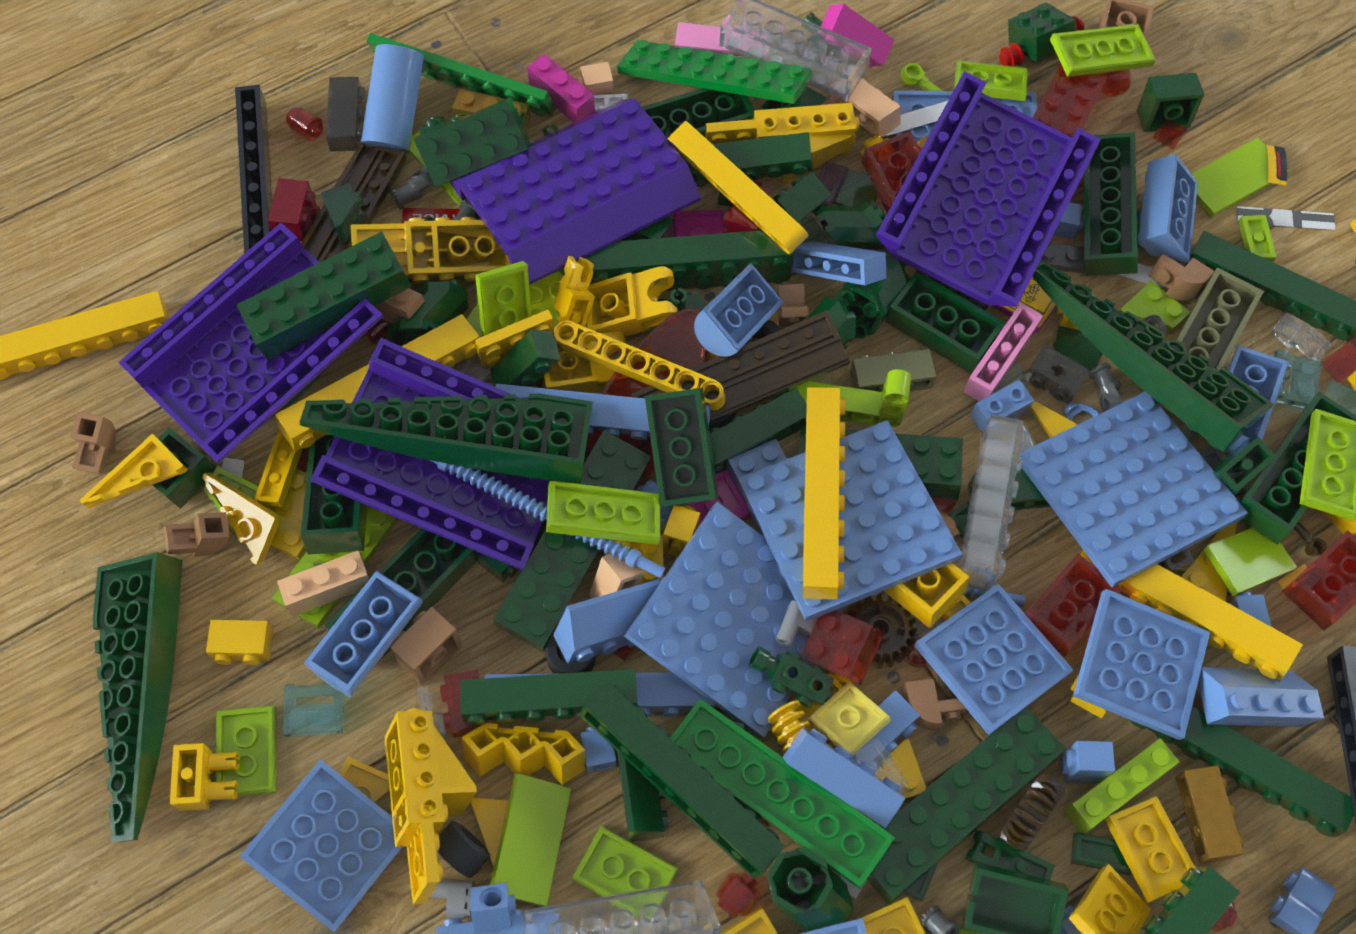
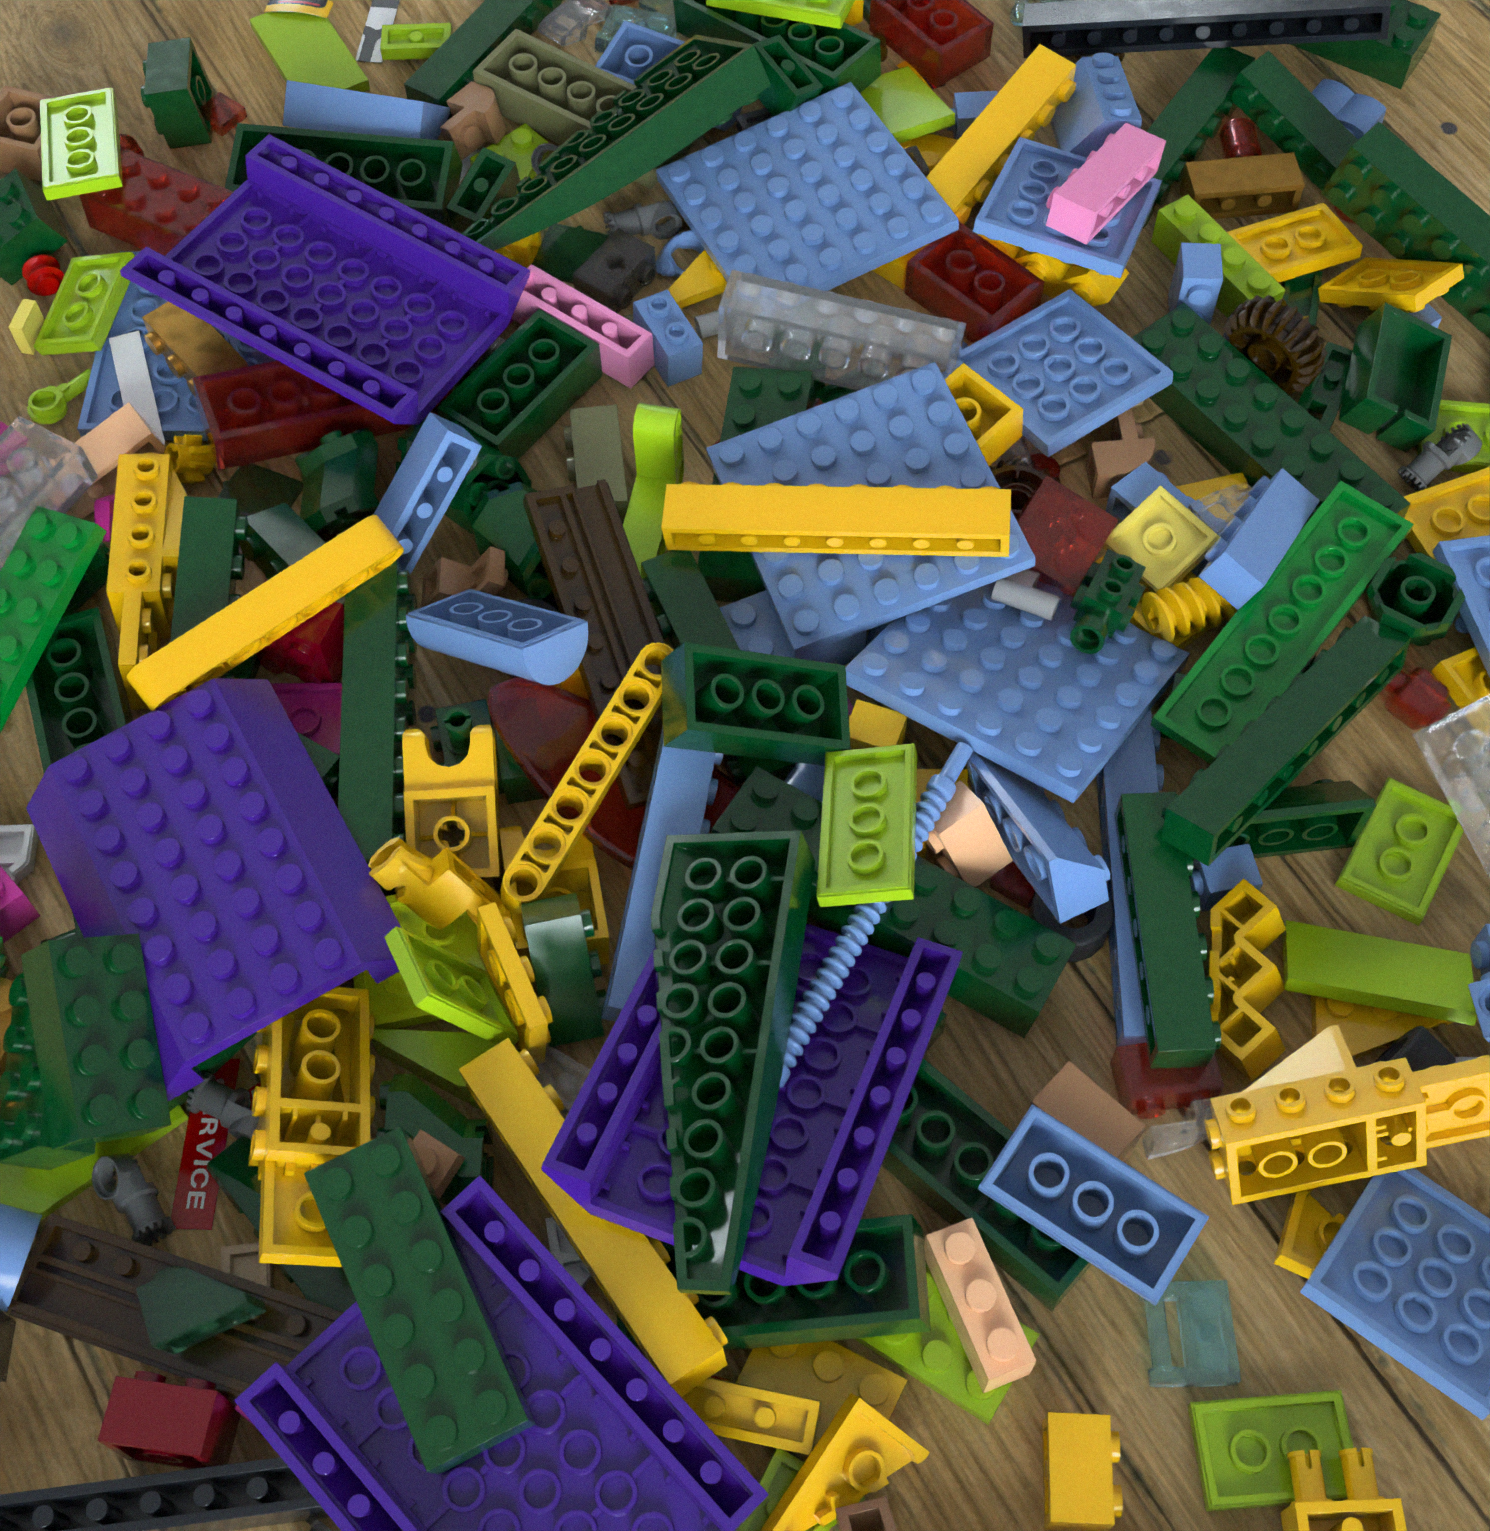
camera: 85 degrees left, 5 degrees down
none -> light yellow tile [9,299,45,355]
none -> dark green brick [446,147,520,233]
none -> bright pink brick [1046,123,1166,245]
none -> clear red brick [1219,118,1262,159]
none -> dark green brick [1226,50,1358,191]

